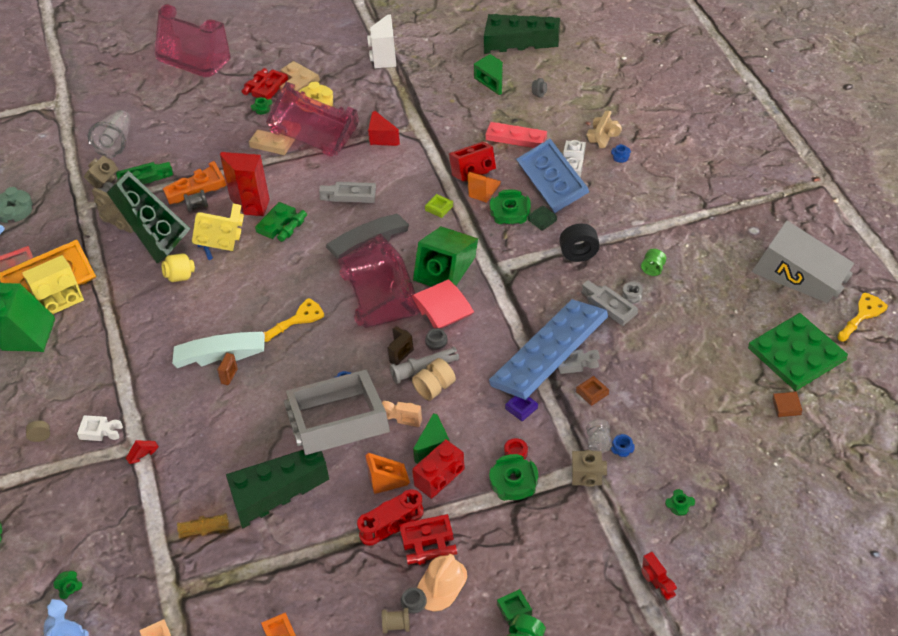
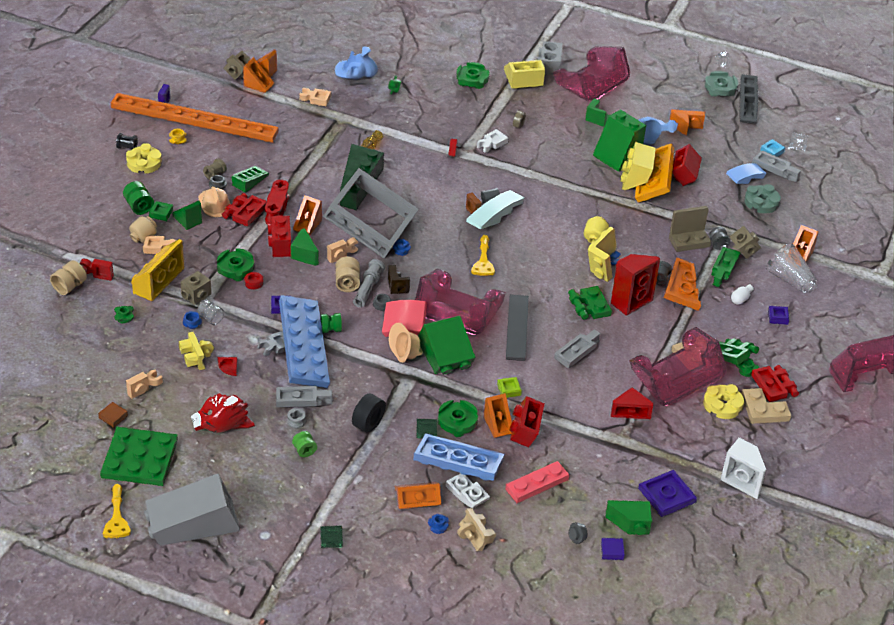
camera: 125 degrees right, 5 degrees down
dark green wedge [106,171,191,264] -> none
dark green wedge [483,14,560,54] -> none
dark orange tile [576,376,609,406] -> none
none -> tan wheel [50,260,87,295]
none -> light nougat plate [126,370,163,399]
none -> tan head [129,216,157,243]
none -> yellow slope [131,239,184,301]
none -> light nougat plate [143,236,177,254]
none -> green slope [172,200,202,230]
none -> light yellow hips [179,331,214,370]
none -> red piece [191,393,255,433]
none -> red tile [218,357,238,376]
none -> green slope [232,166,269,193]
none -> green wheel [321,313,342,333]
none -> clear green tile [321,526,343,548]
none -> light nougat piece [389,323,423,363]
none -> orange panel [395,482,441,509]
none -> dark grey hinge [481,188,500,203]
none -> dark purple tile [601,538,624,560]
none -> dark purple plate [638,470,697,517]
none -> green plate [707,338,759,365]
none -> white cylinder [731,284,754,305]
none -> dark purple tile [768,306,789,325]
none -> orange slope [787,225,819,265]

